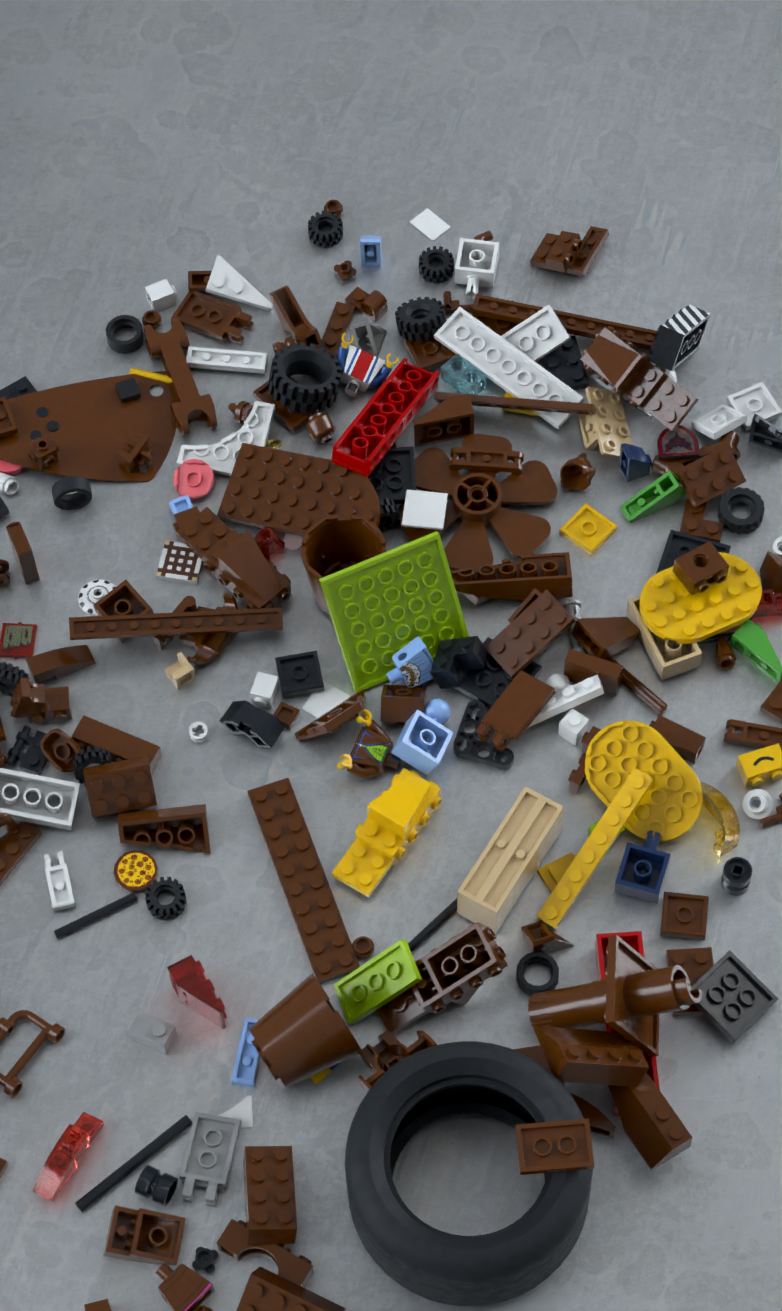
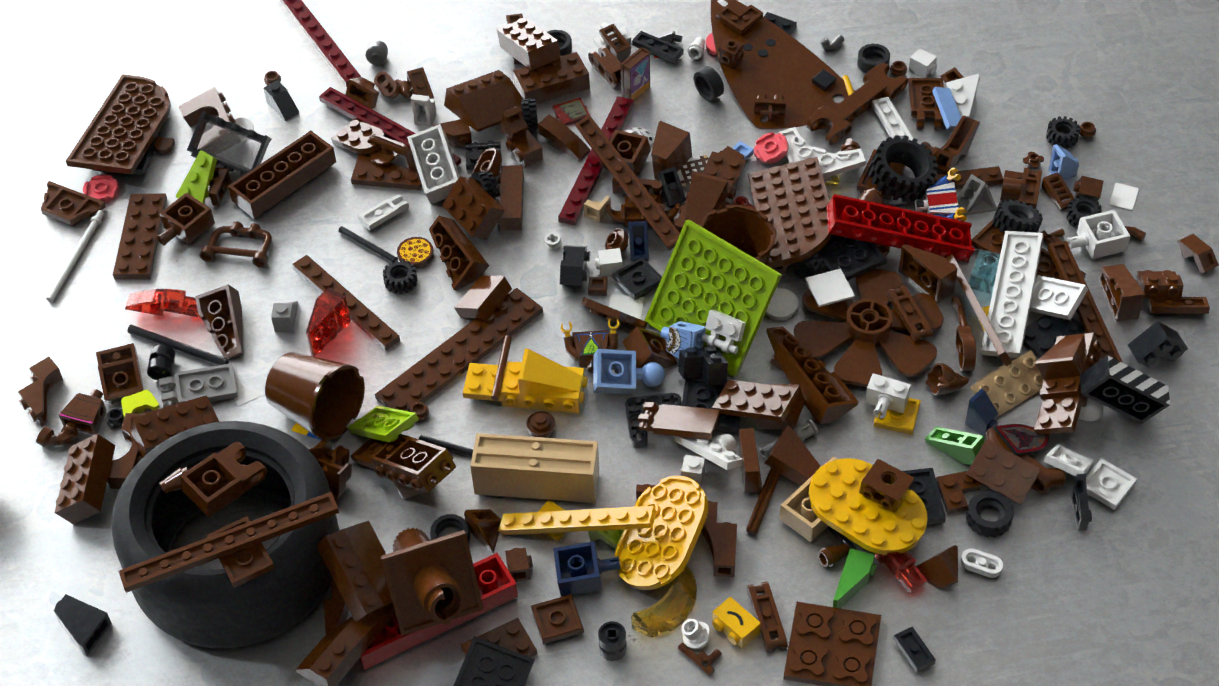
camera: 65 degrees right, 10 degrees down
none -> reddish brown plate [118,492,339,593]
none -> neon yellow piece [121,390,160,417]
none -> reddish brown cone [160,467,189,494]
none -> reddish brown brick [180,442,267,517]
none -> reddish brown wedge [195,284,243,359]
none -> reddish brown plate [292,255,400,351]
none -> reddish brown container [454,275,512,322]
none -> reddish brown bar [491,335,512,401]
none -> reddish brown brick [505,548,533,582]
none -> reddish brown plate [526,411,556,438]
none -> dark red plate [558,96,634,226]
none -> reddish brown plate [605,228,629,252]
none -> dark blue slope [628,221,649,260]
none -> reddish brown slope [651,121,693,181]
none -> black slope [658,167,686,207]
none -> white plate [702,309,746,354]
none -> dark grey arm [820,35,845,50]
none -> white brick [865,373,911,419]
none -> light blue tile [932,87,961,131]
none -> reddish brown piece [951,296,976,371]
none -> reddish brown plate [1019,168,1042,209]
none -> reddish brown slope [1041,172,1074,211]
none -> reddish brown brick [1073,176,1104,202]
none -> reddish brown wedge [1099,264,1145,322]
none -> black brick [1128,321,1188,367]
none -> reddish brown slope [1177,234,1219,273]

